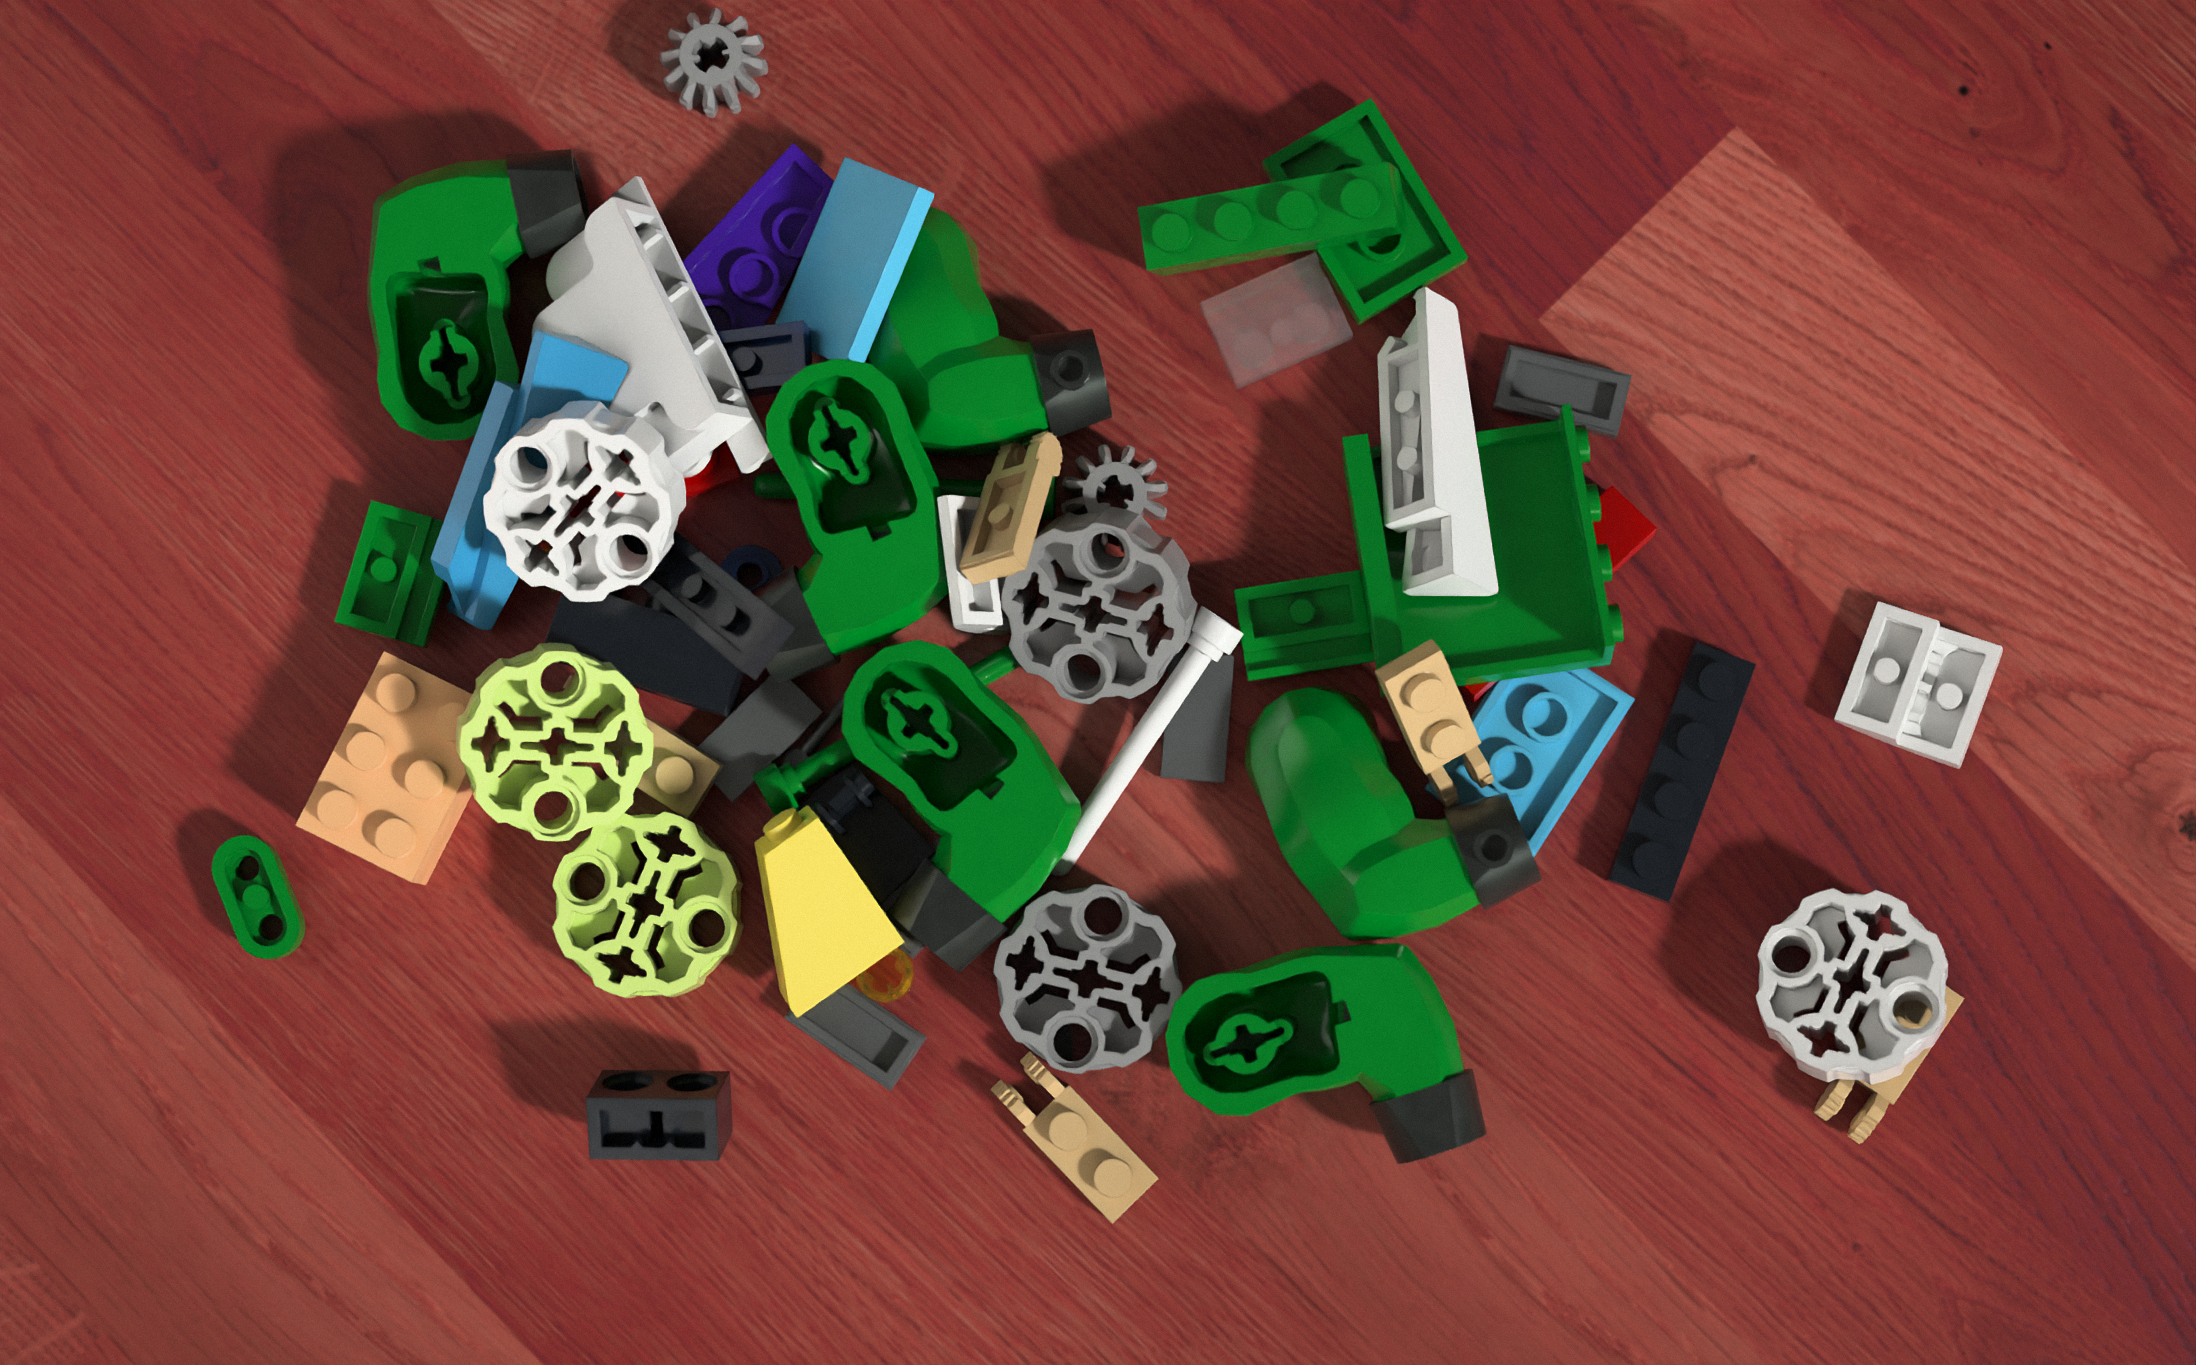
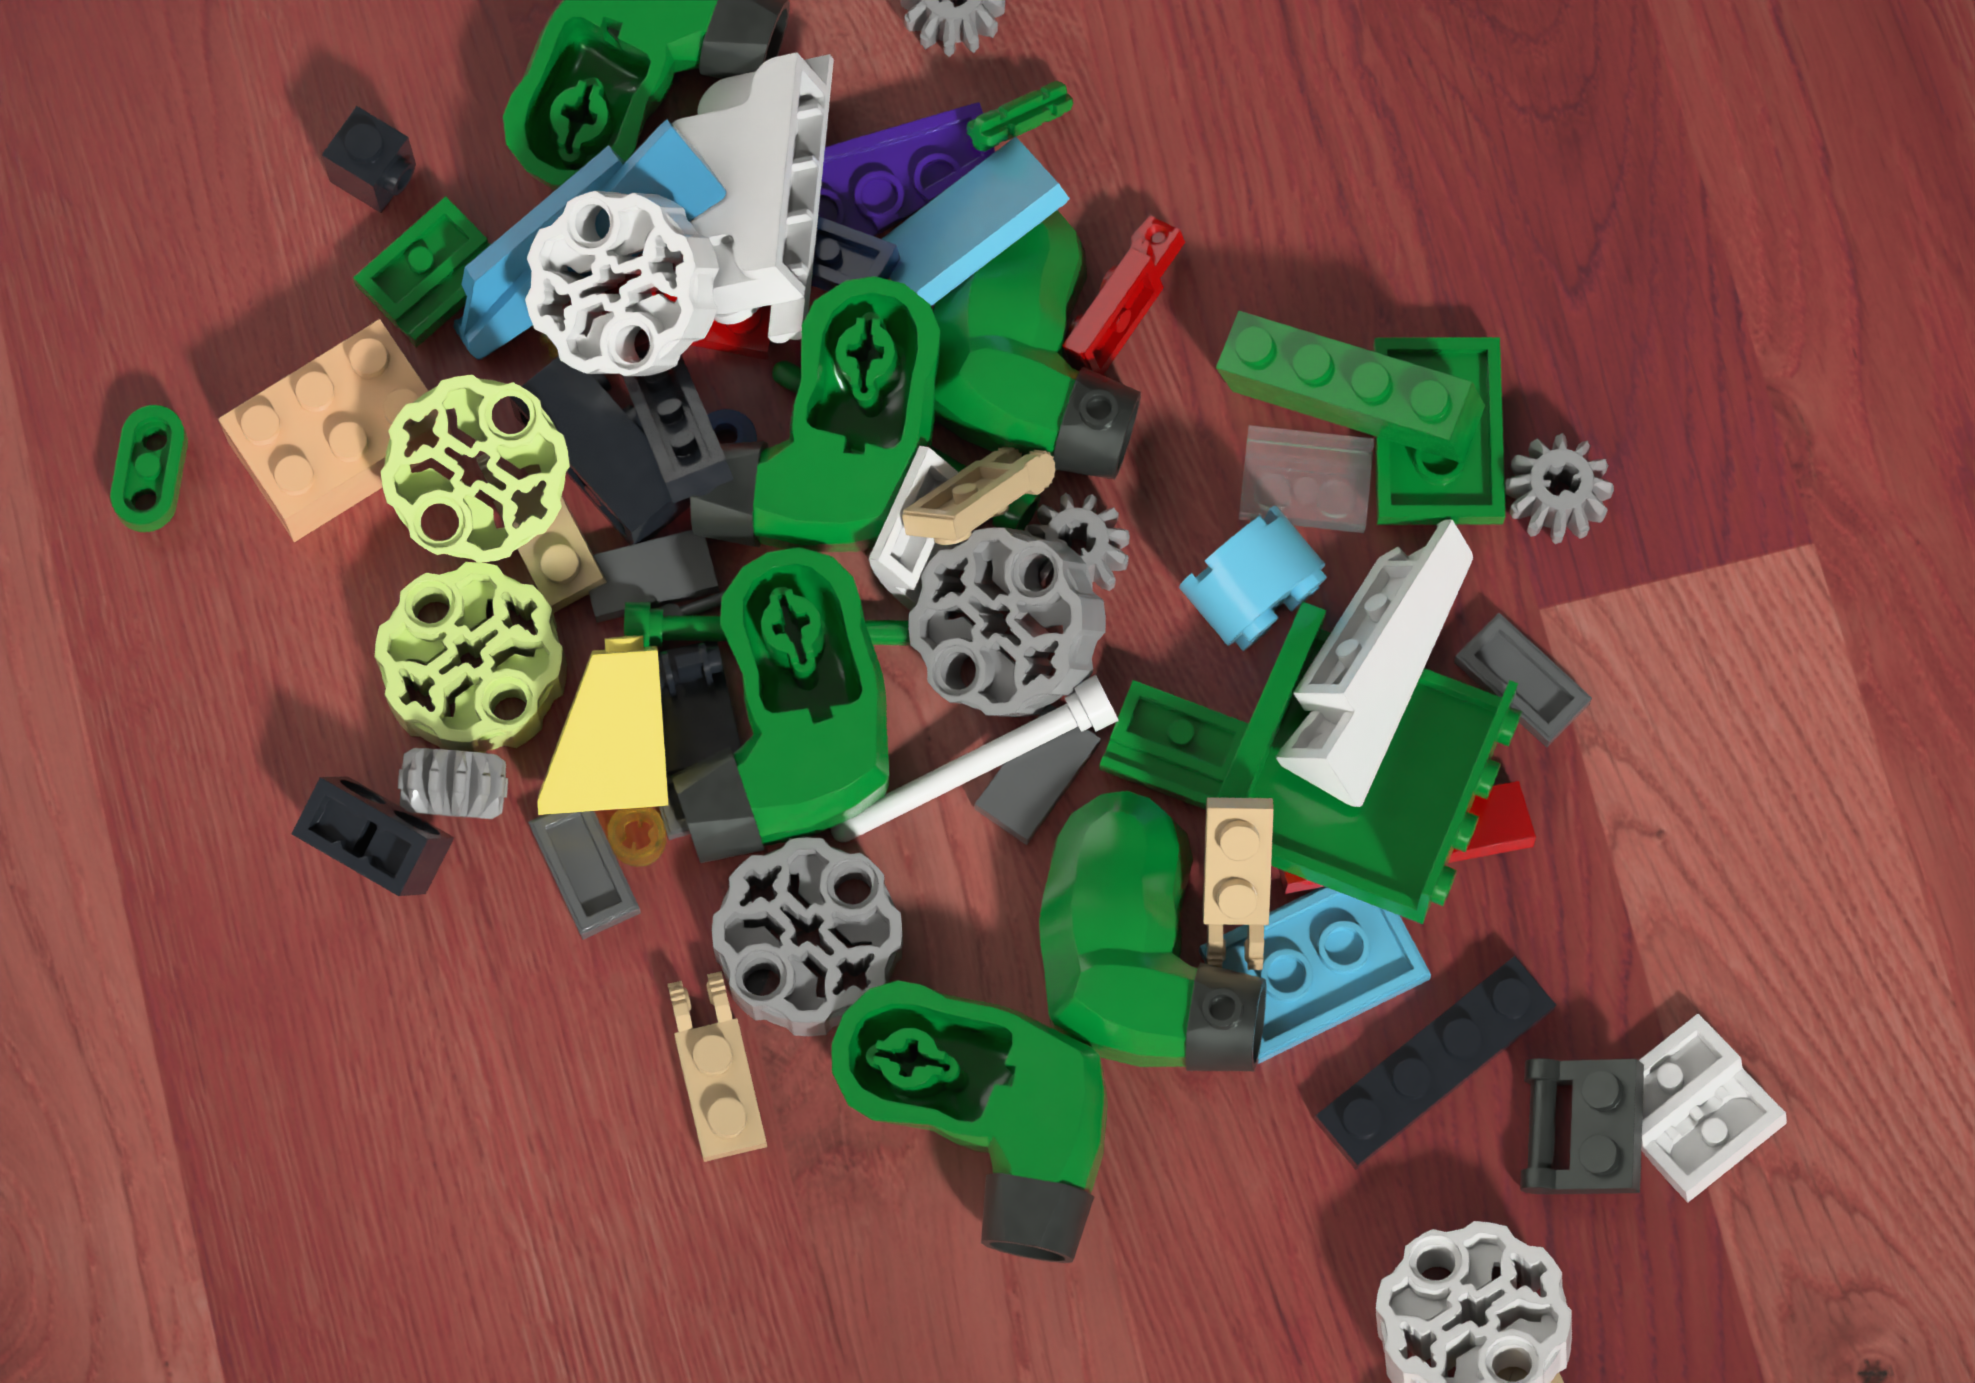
camera: 30 degrees right, 10 degrees down
none -> black brick [322,106,416,213]
none -> light grey gear [397,748,508,819]
none -> green axle [966,81,1073,151]
none -> red hinge [1062,215,1185,375]
none -> medium azure brick [1179,505,1327,652]
none -> light grey gear [1505,433,1614,544]
none -> pearl dark grey plate [1520,1058,1644,1195]

